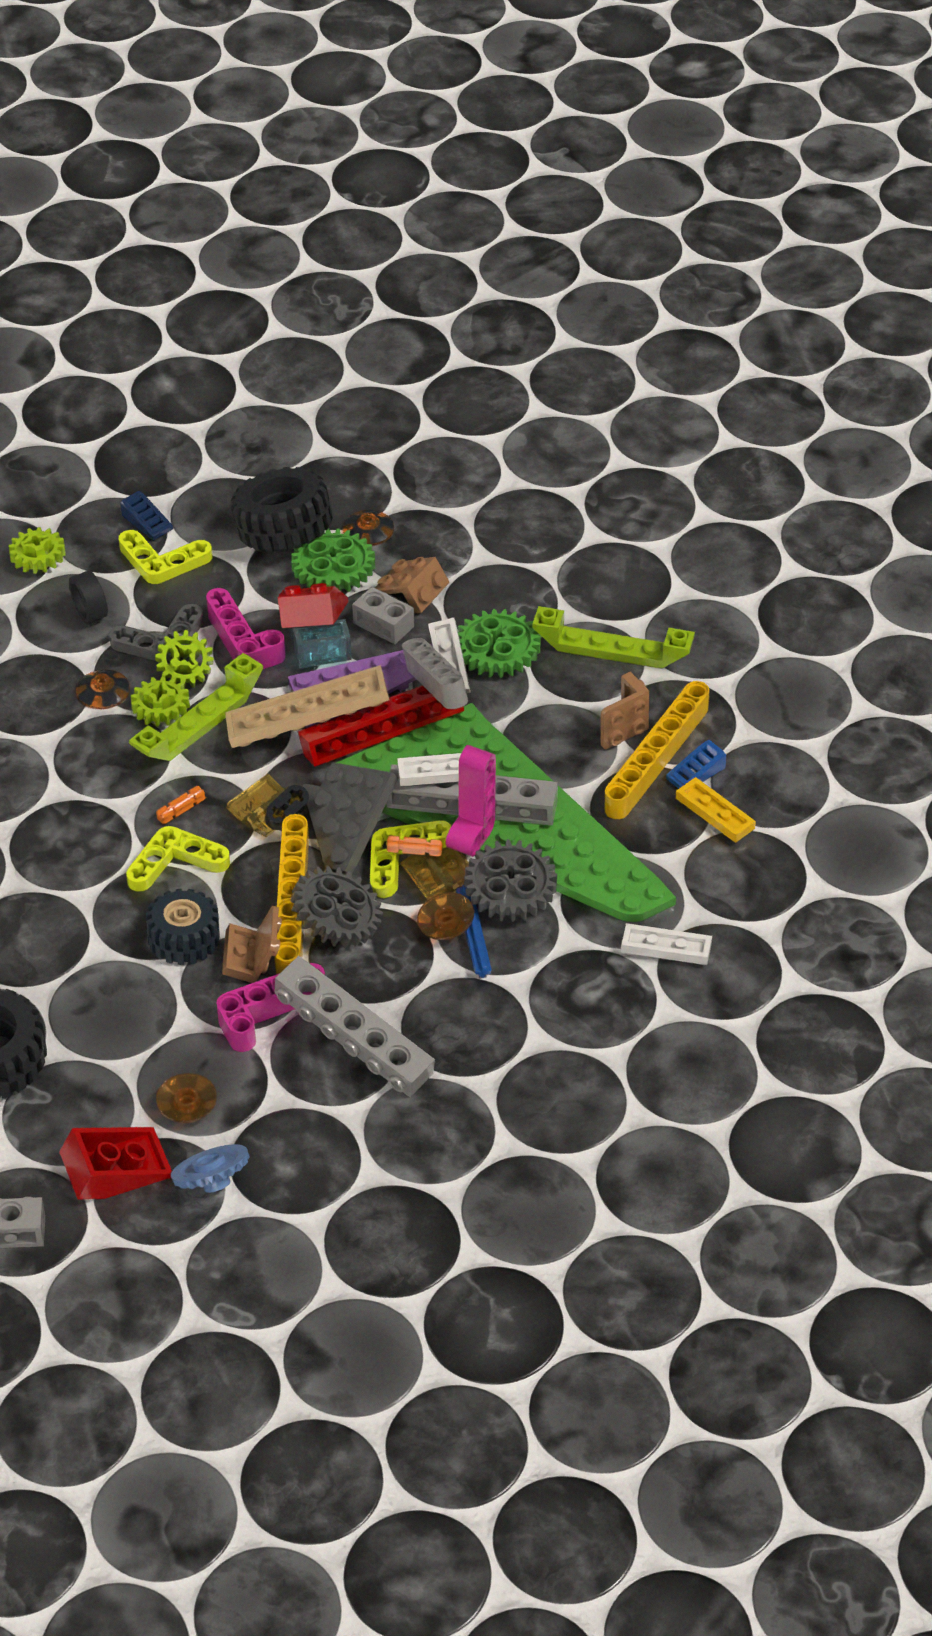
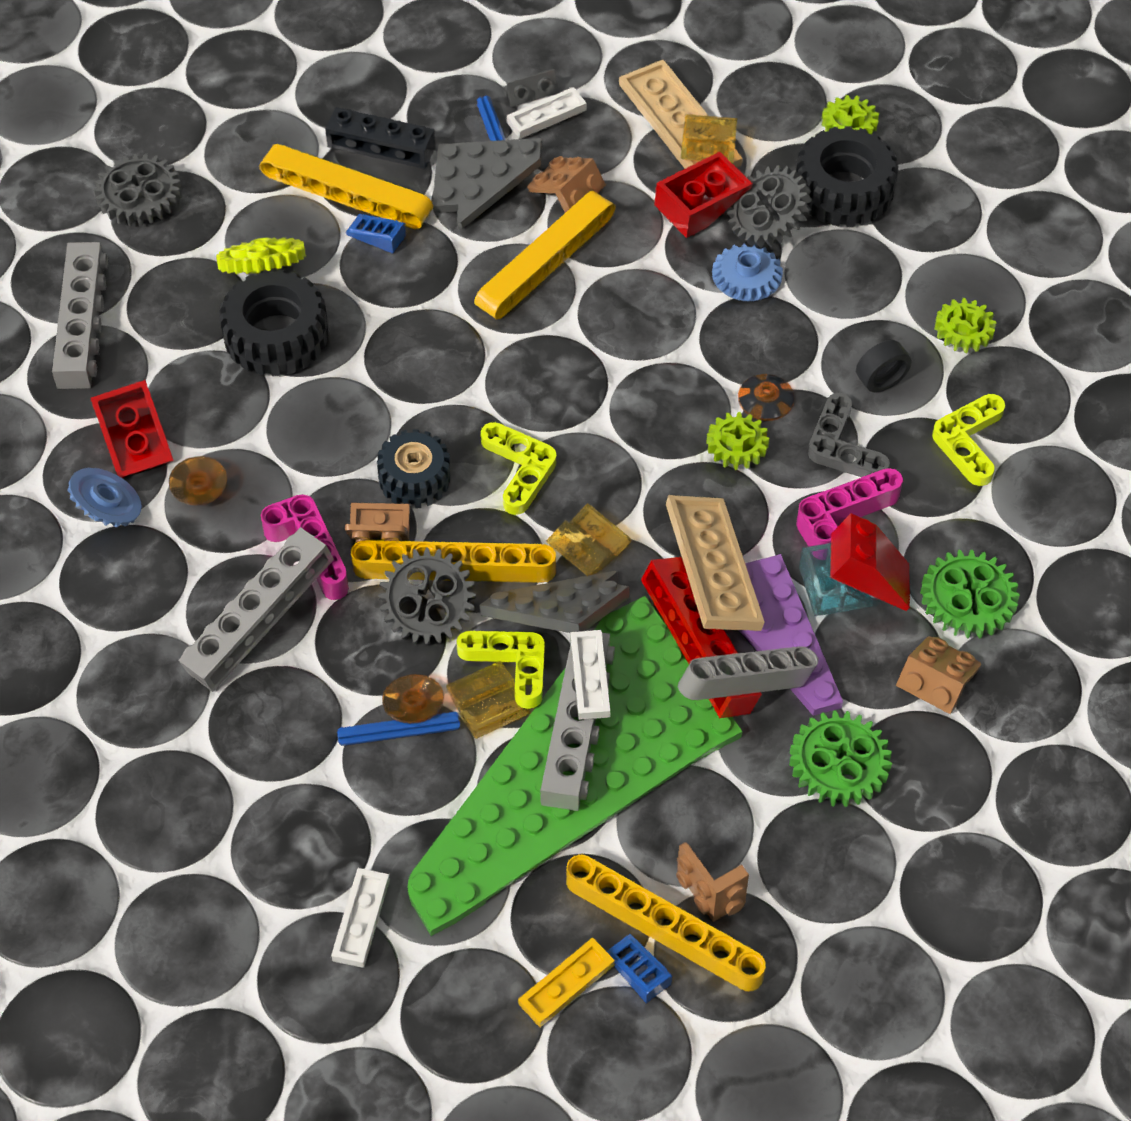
camera: 90 degrees right, 10 degrees up
dark blue slope [120,491,173,541] -> none
lime slope [129,653,263,761] -> none
lime gear [155,630,214,688] -> none
orange axle [156,786,205,824] -> none
black tyre [230,467,333,553] -> none
black beam [264,785,309,830] -> none
dish [343,510,394,546] -> none
light grey brick [352,587,414,644] -> none
orange axle [387,835,443,857] -> none
white plate [428,618,471,693] -> none
dark pink beam [446,745,496,857] -> none
dark grey gear [464,839,557,922] -> none
lime slope [532,606,695,669] -> none

